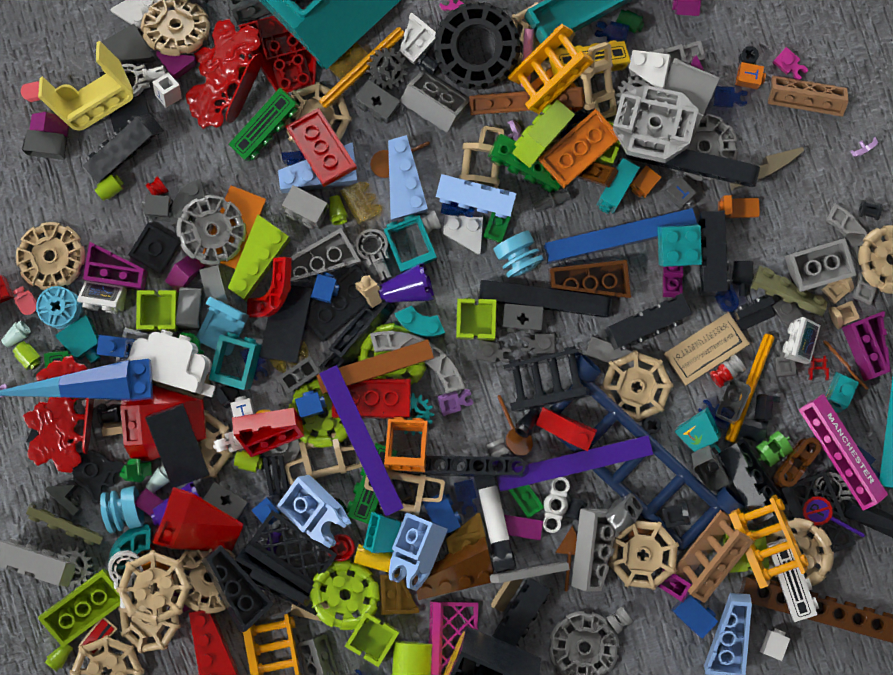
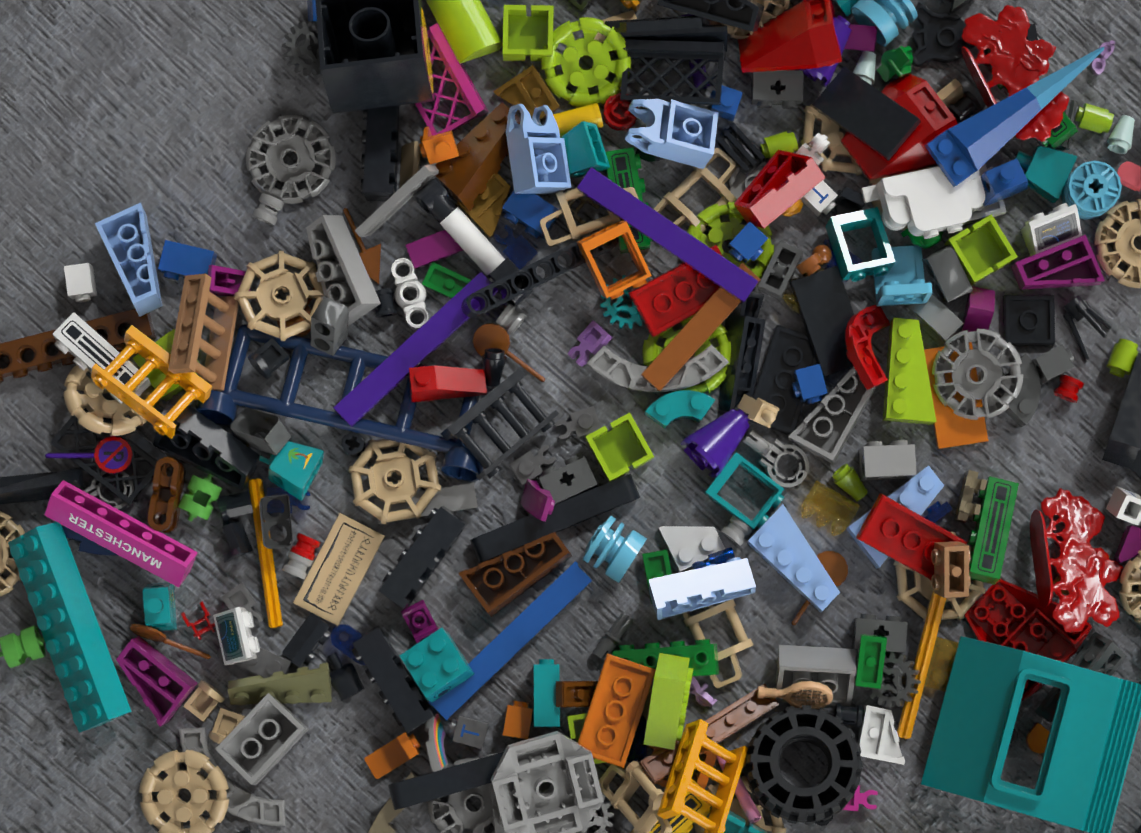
camera: 150 degrees right, 0 degrees up
none -> orange bracket [419,126,459,164]
none -> tile [424,711,448,772]
none -> magenta slope [520,479,555,522]
none -> light nougat piece [757,681,833,709]
none -> dark orange plate [796,245,832,276]
none -> green plate [854,634,887,689]
none -> medium nougat brick [931,541,971,598]
none -> dark tan plate [954,470,987,523]
none -> black plant [1063,296,1112,361]

